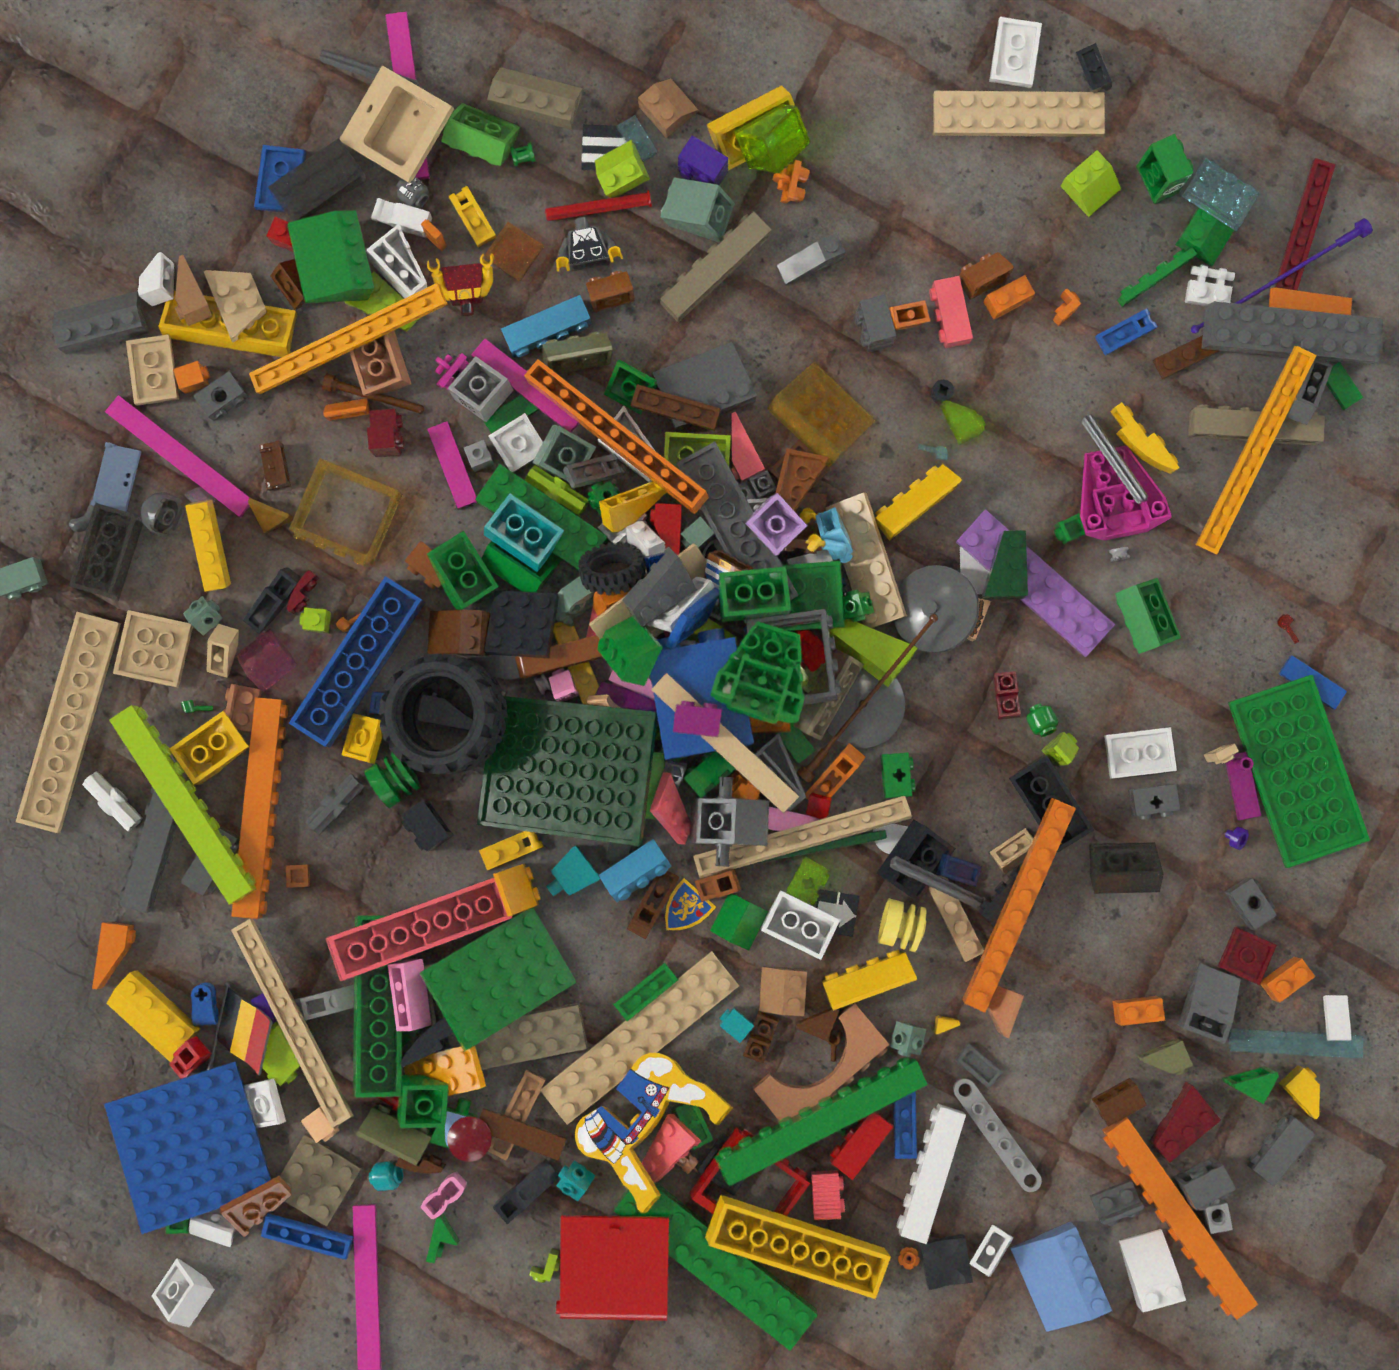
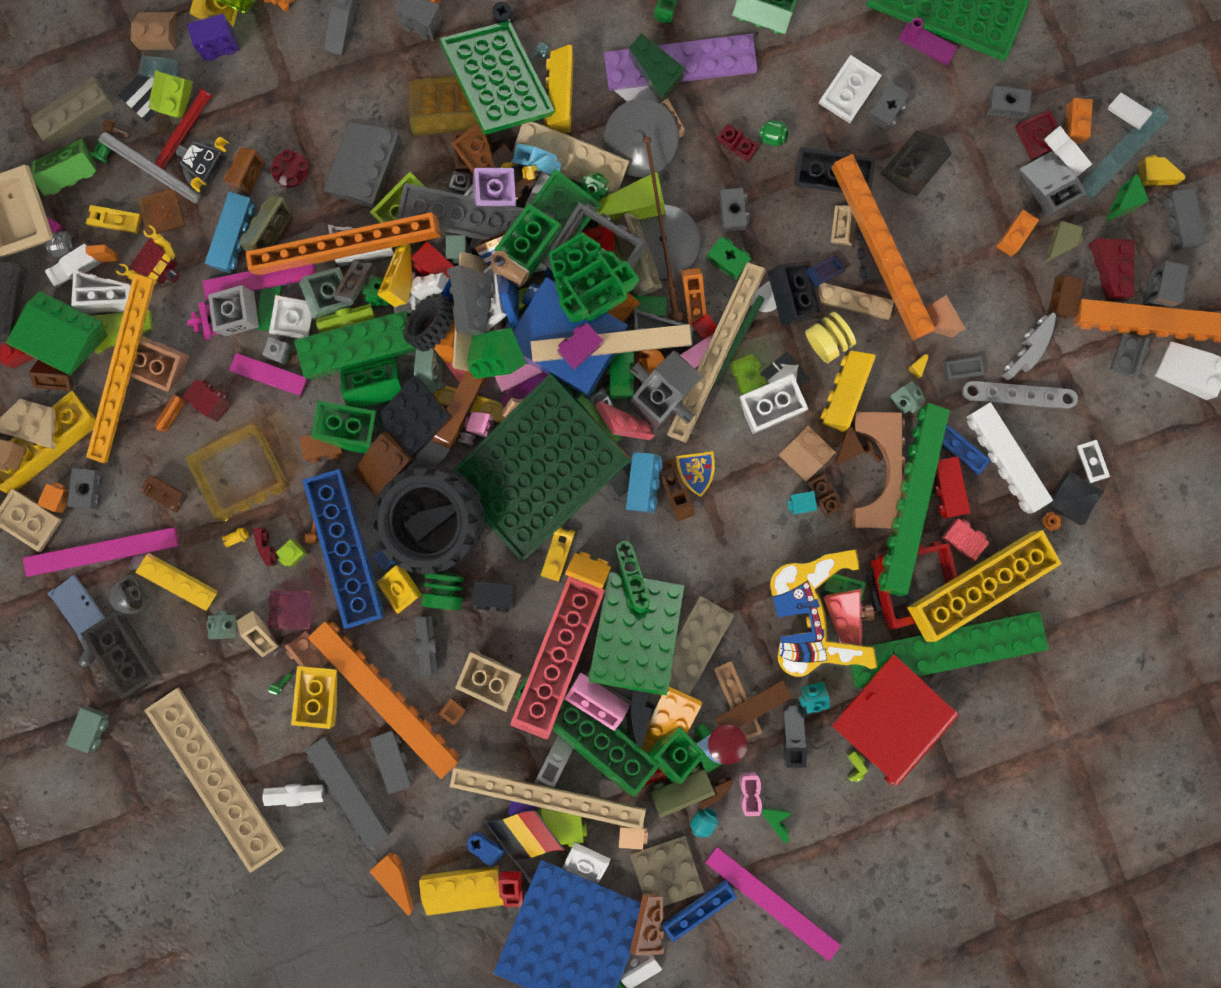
camera: 45 degrees left, 0 degrees up
lime brick [109,705,257,905] -> none
tan plate [113,610,193,688] -> none
black slope [243,567,301,634] -> none
pearl gold slope [248,498,294,533] -> none
reddish brown piece [322,373,424,414] -> none
teal slope [484,494,564,572] -> none
tan plate [541,951,739,1125] -> none
teal torso [546,845,600,896] -> none
green slope [604,360,657,415] -> none
green plate [613,963,678,1021] -> none
reddish brown plate [631,384,721,431] -> none
sand green slope [660,177,735,243] -> none
dark tan brick [660,212,772,323] -> none
dark orange brick [695,869,742,902] -> none
green slope [710,893,769,951] -> none
coral slope [730,411,765,483] -> none
dark grey axle [890,856,982,908] -> none
clear neon green slope [940,400,986,445] -> none
medium blue slope [1010,1221,1112,1332] -> none
lime slope [1041,732,1079,766] -> none
light grey brick [1201,1199,1233,1234] -> none
tan plate [1204,744,1239,764] -> none
dark purple tile [1225,827,1249,850] -> none
none -> light grey axle [99,132,201,203]
none -> reddish brown hand [103,120,130,138]
none -> yellow pin [222,527,249,548]
none -> dark red dish [270,149,309,188]
none -> green plate [440,21,555,135]
none -> tan slope [455,652,522,712]
none -> medium nougat piece [491,251,530,287]
none -> green beam [615,541,650,612]
none -> dark grey brick [719,188,750,232]
none -> light grey slope [1001,313,1056,380]
none -> white piece [1044,126,1092,176]

